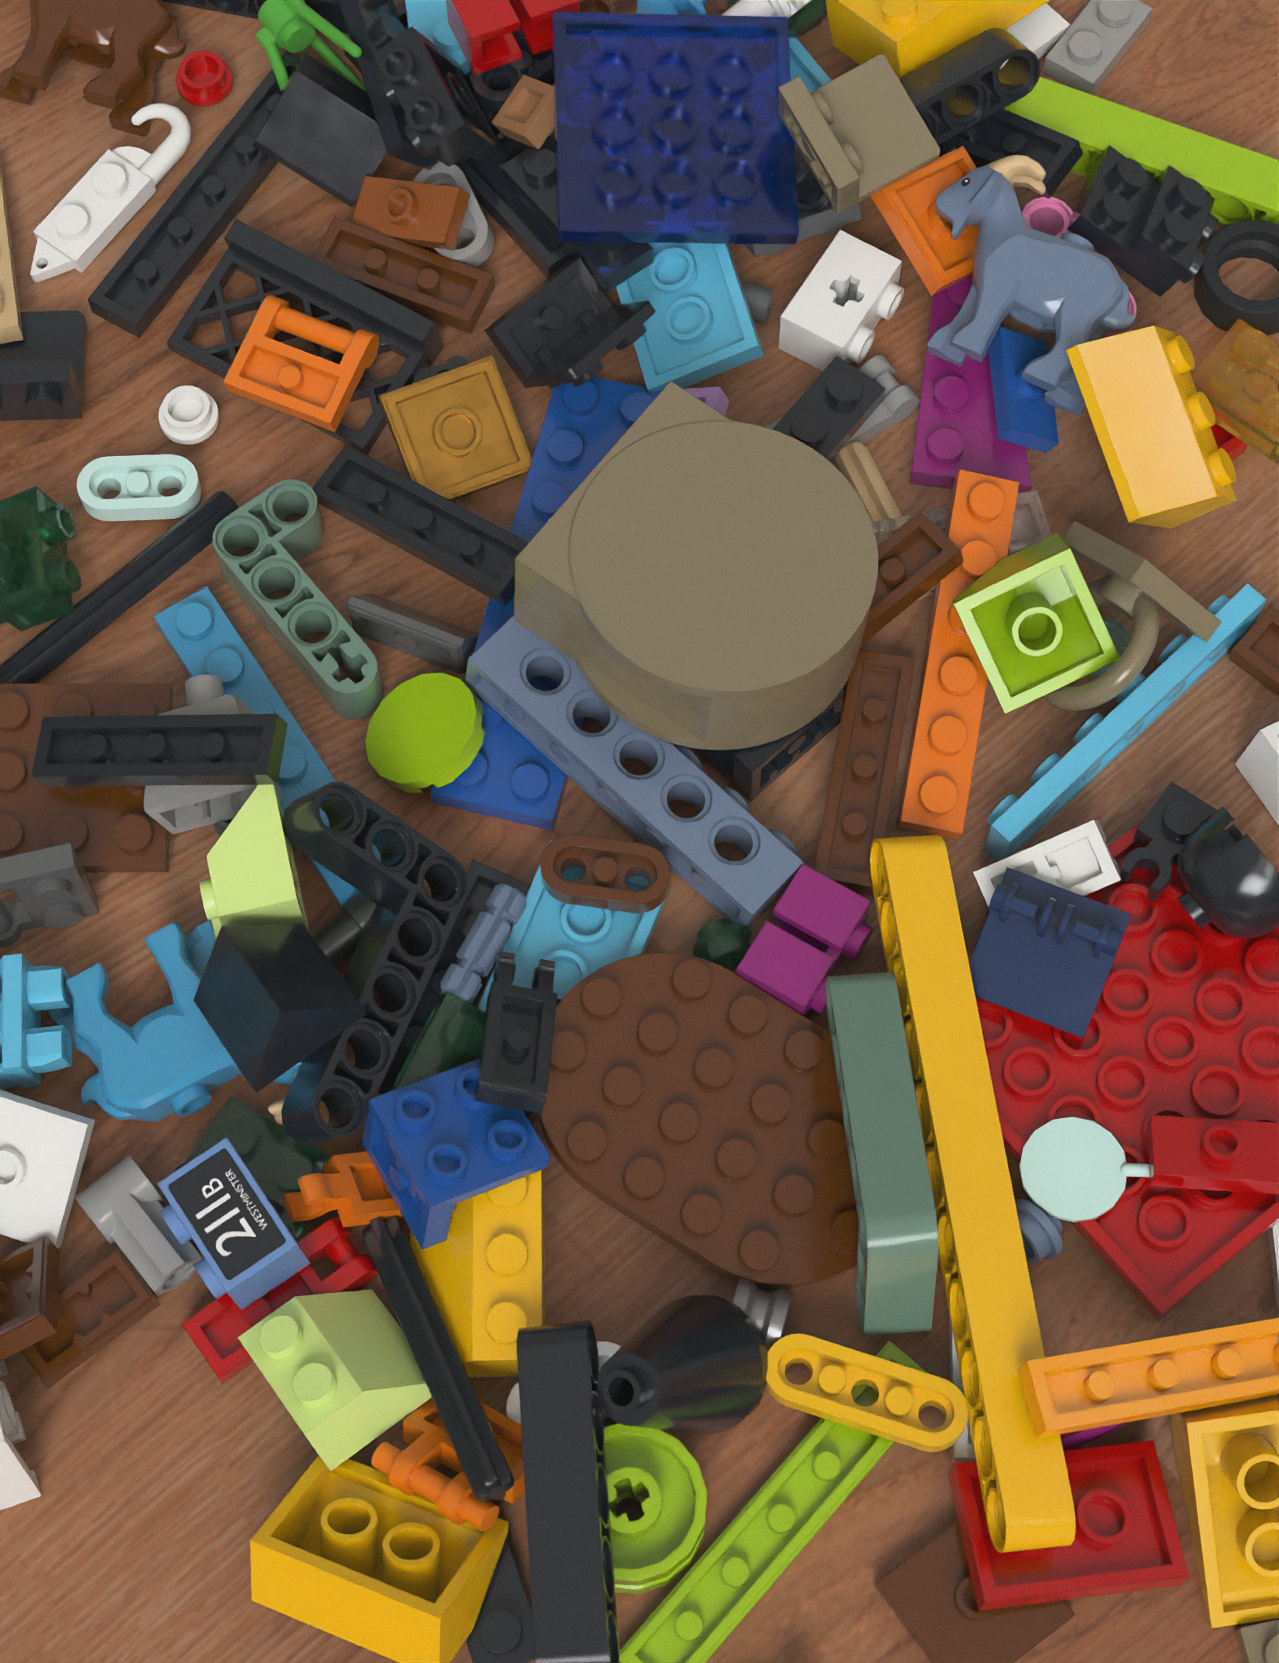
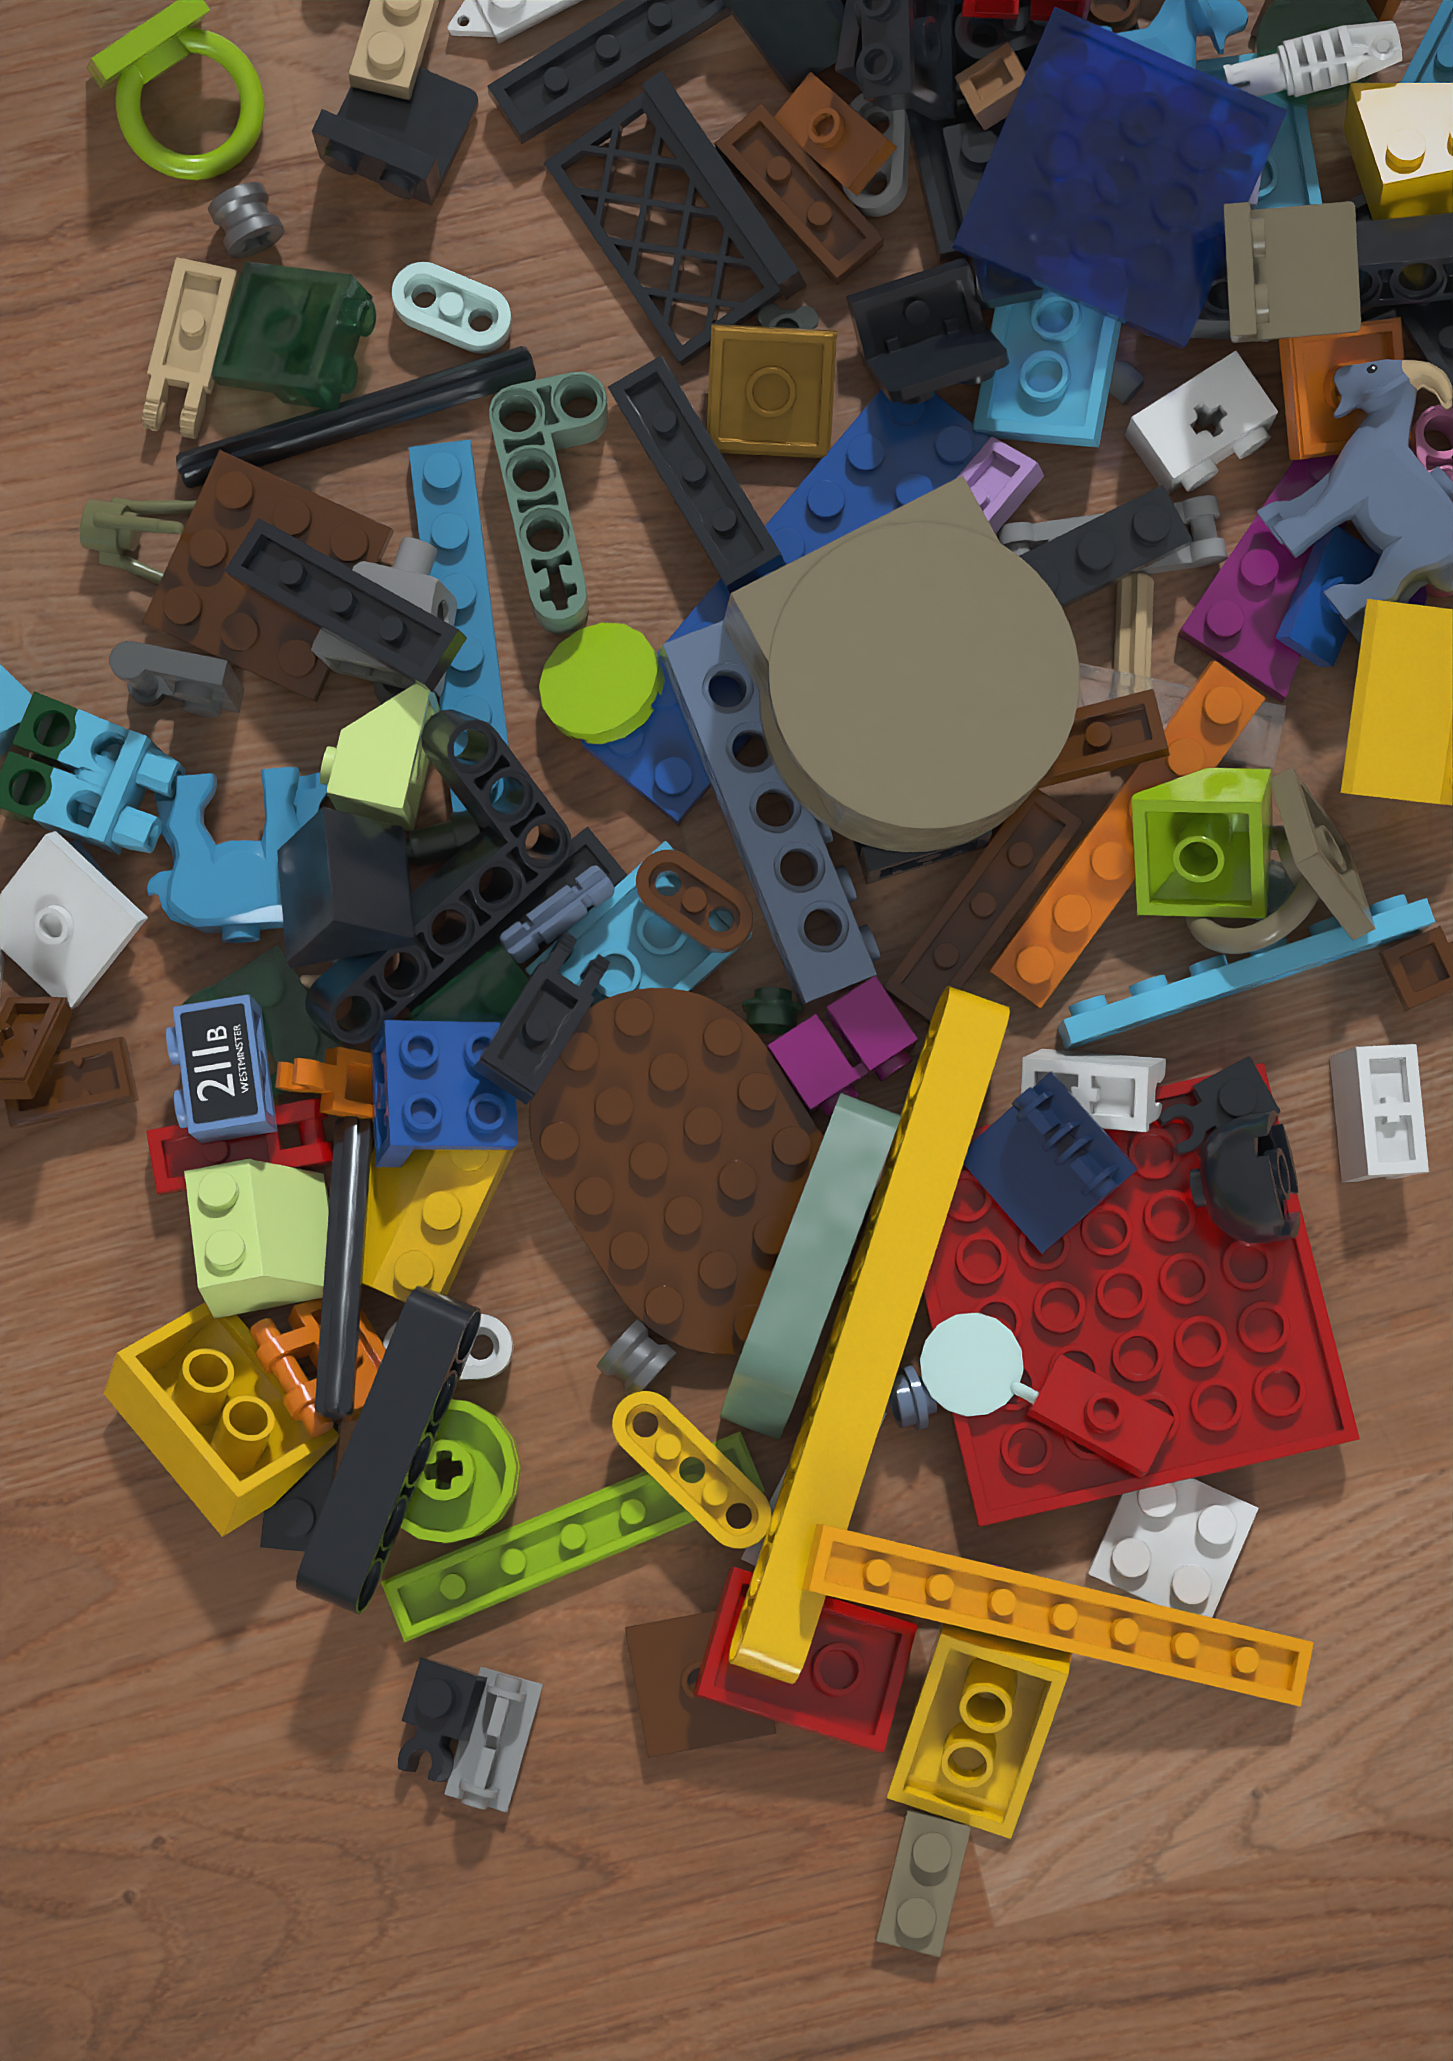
camera: 25 degrees right, 15 degrees up
light grey piece [74,1156,203,1297] -> none
white plate [158,386,219,445] -> none
orange plate [223,295,380,432] -> none
dark grey slope [347,594,479,674] -> none
black cone [596,1295,768,1434] -> none

